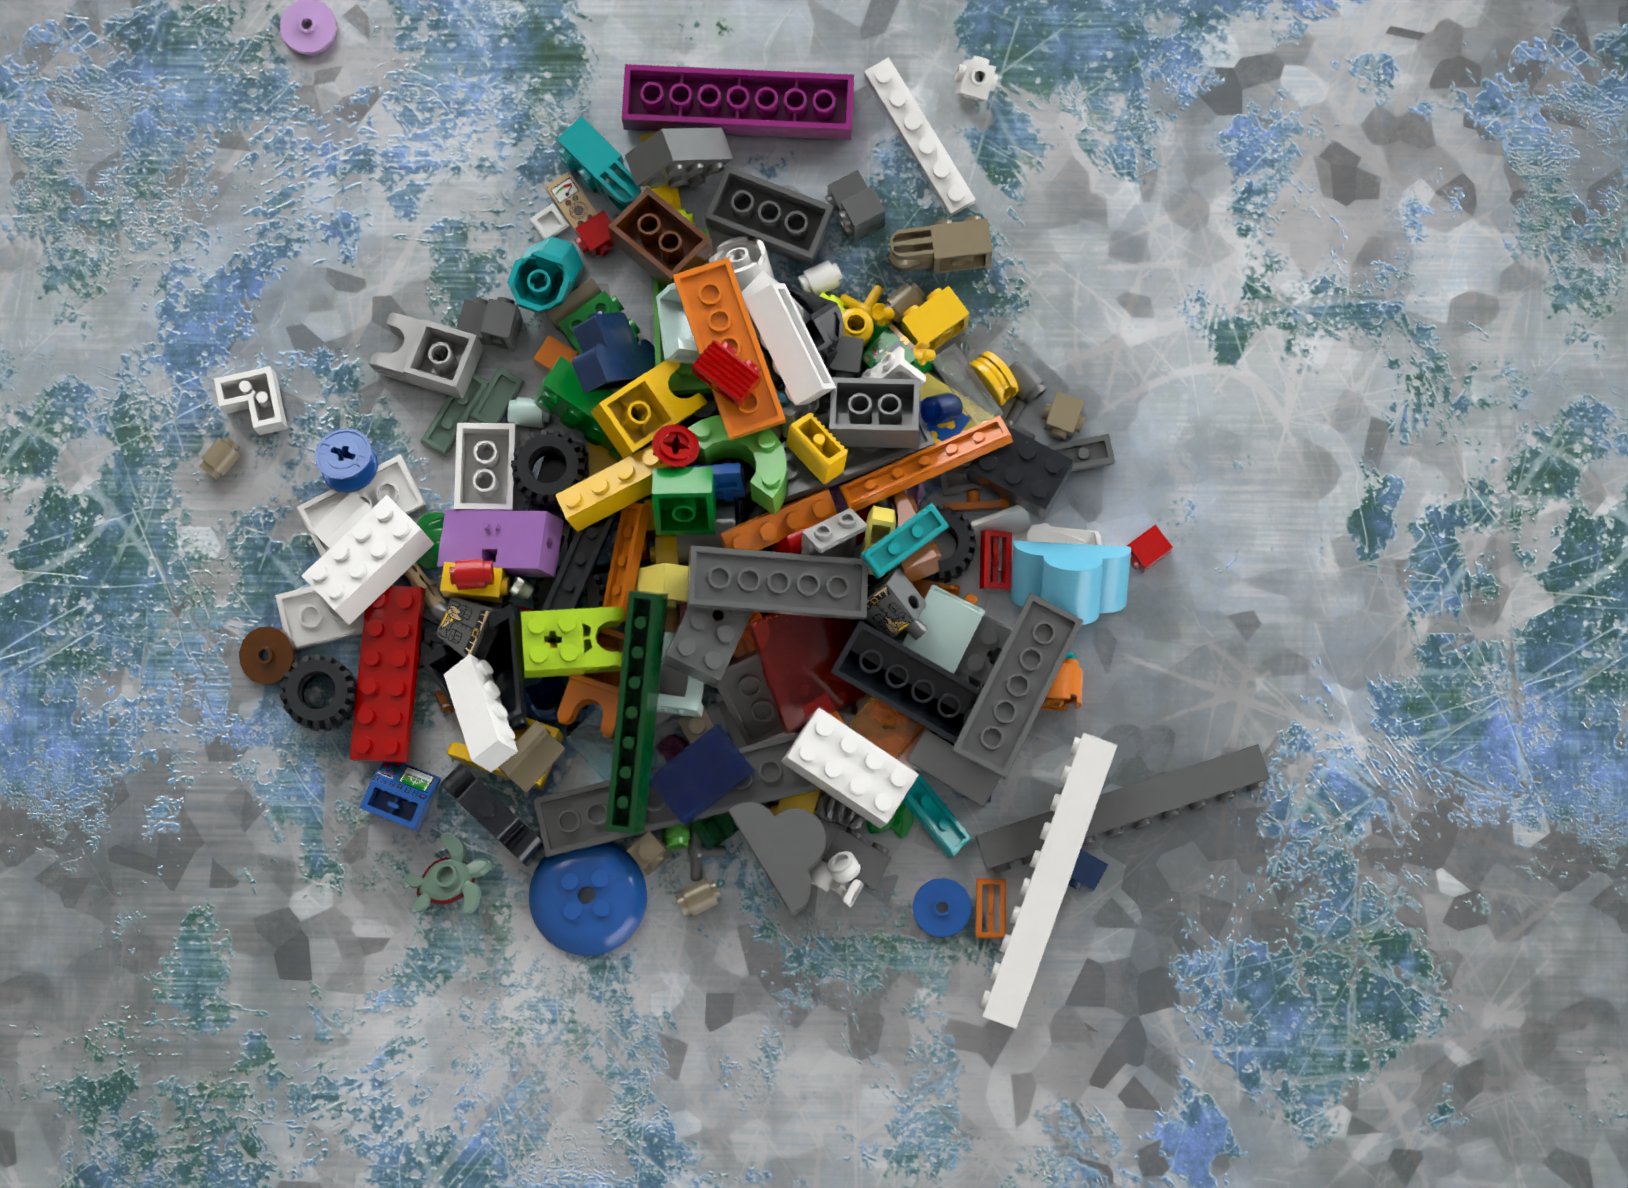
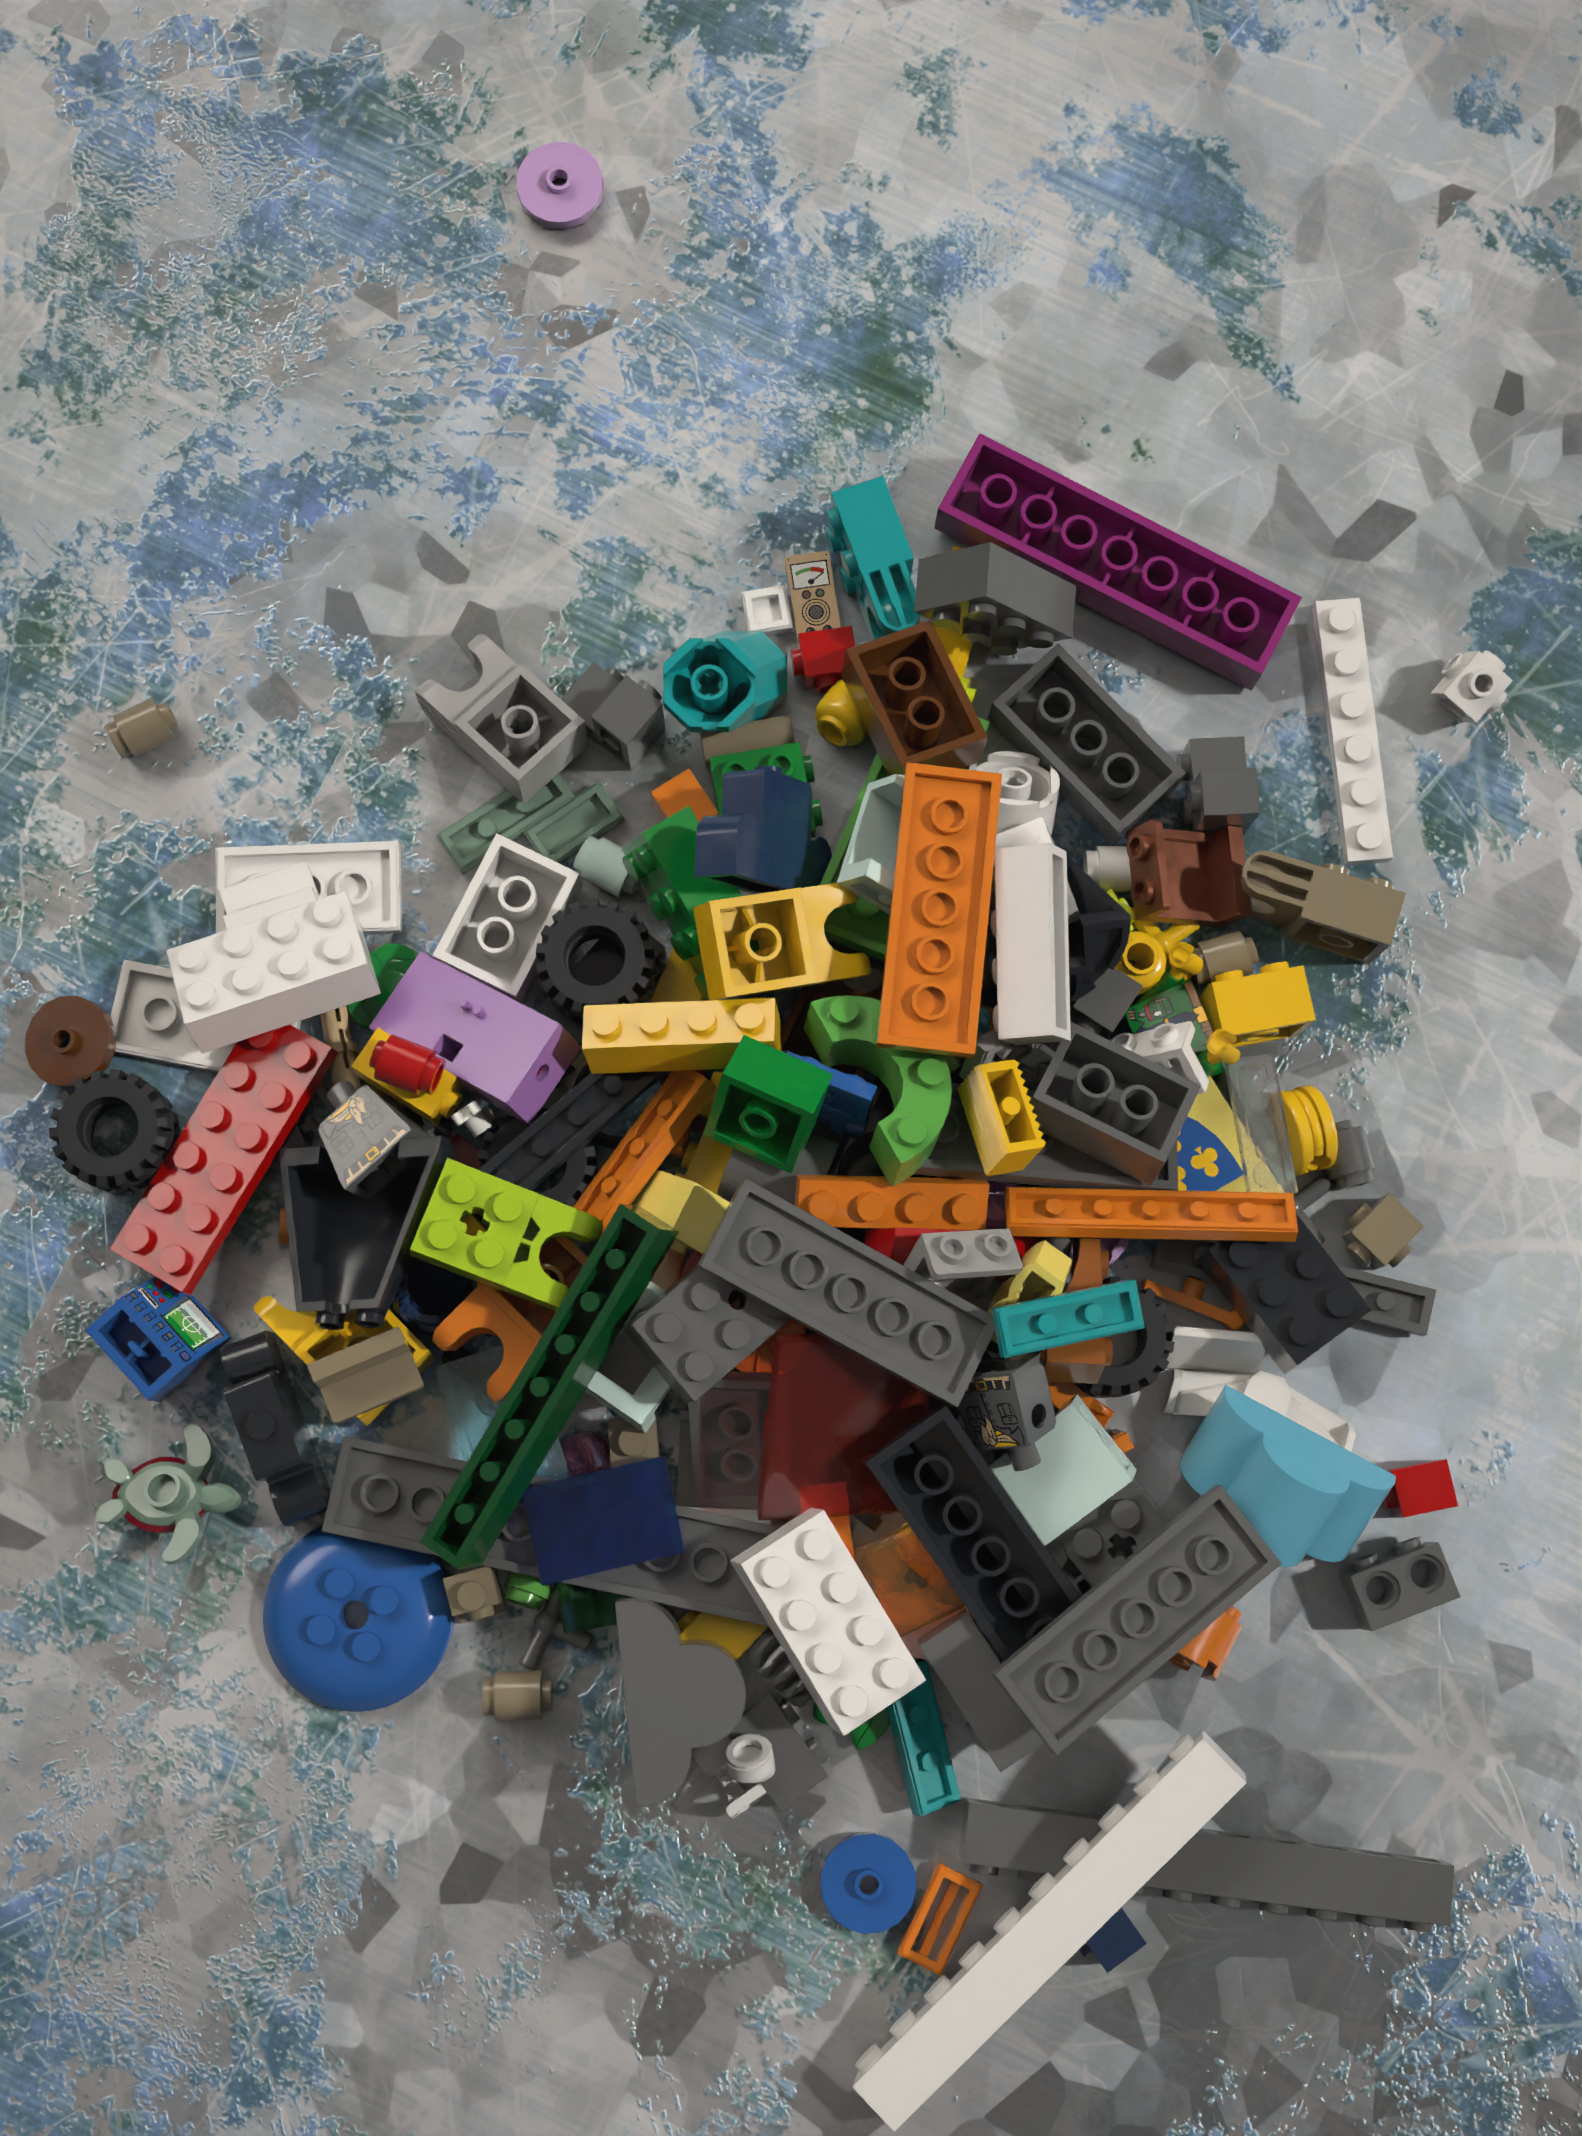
camera: 15 degrees right, 0 degrees up
white brick [214,366,288,435] -> none
piece [315,428,378,493] -> none
white brick [444,654,518,772] -> none
red gear [651,424,699,469] -> none
red brick [691,339,761,409] -> none
clear blue brick [920,393,963,426] -> none
red tile [979,529,1012,591] -> none
none -> yellow head [815,679,868,747]
none -> copper panel [1126,819,1252,927]
none -> dark grey brick [1340,1536,1461,1631]

